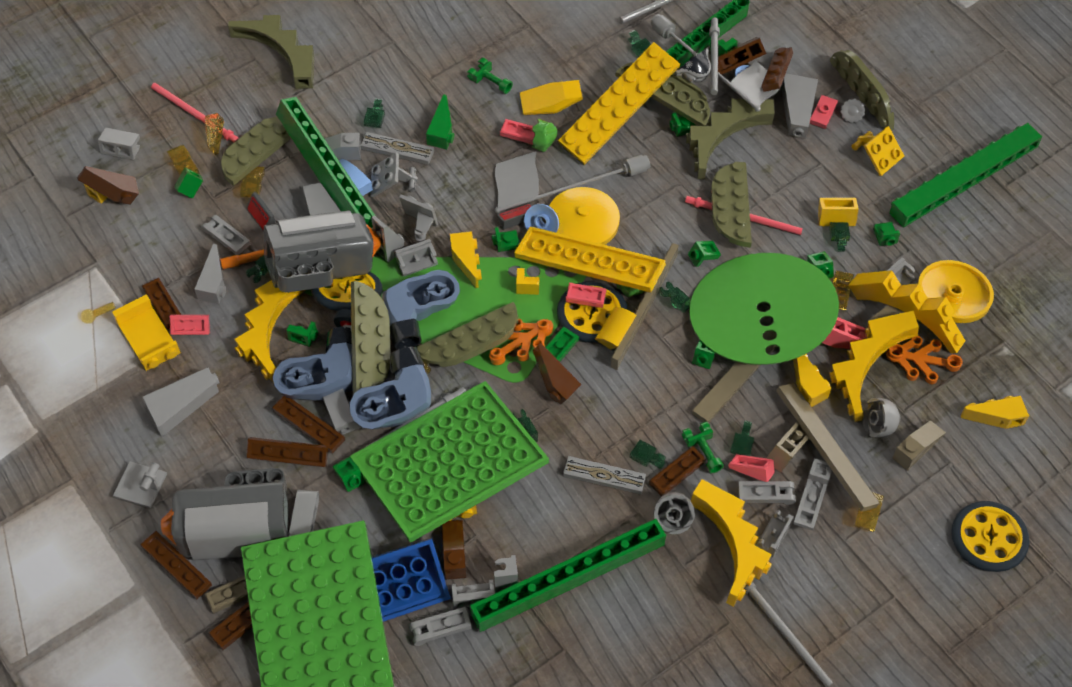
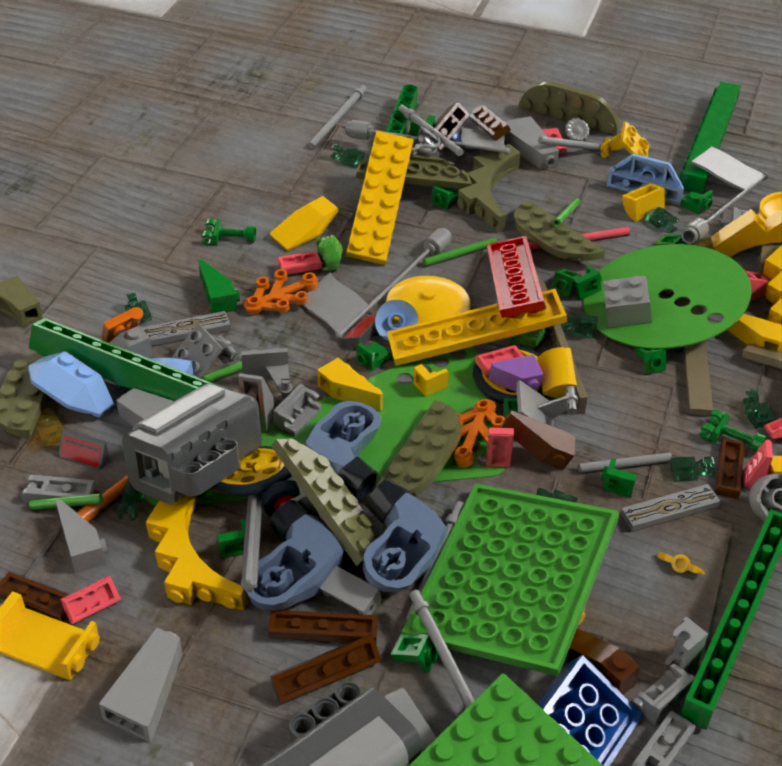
camera: 35 degrees left, 15 degrees down
none -> light blue wedge [28,351,114,418]
none -> bright green bar [29,494,103,510]
none -> orange plate [101,307,143,343]
none -> bright green bar [202,361,243,382]
none -> light grey axle [241,493,263,592]
none -> orange plant [244,269,318,315]
none -> light grey bar [409,590,475,709]
none -> bright green bar [423,237,497,266]
none -> coral plate [486,428,514,467]
none -> plate [487,236,546,318]
none -> medium lavender slope [489,355,544,392]
none -> light grey plate [516,380,578,427]
none -> light grey bar [538,136,601,151]
none -> bright green piece [553,198,580,227]
none -> green bracket [574,265,602,300]
none -> light grey bar [578,452,672,473]
none -> green bracket [601,458,637,498]
none -> light grey brick [603,276,652,328]
none -> light blue wedge [607,153,684,206]
none -> yellow piece [657,552,705,574]
none -> flag [681,147,768,244]
none -> coral slope [742,440,773,489]

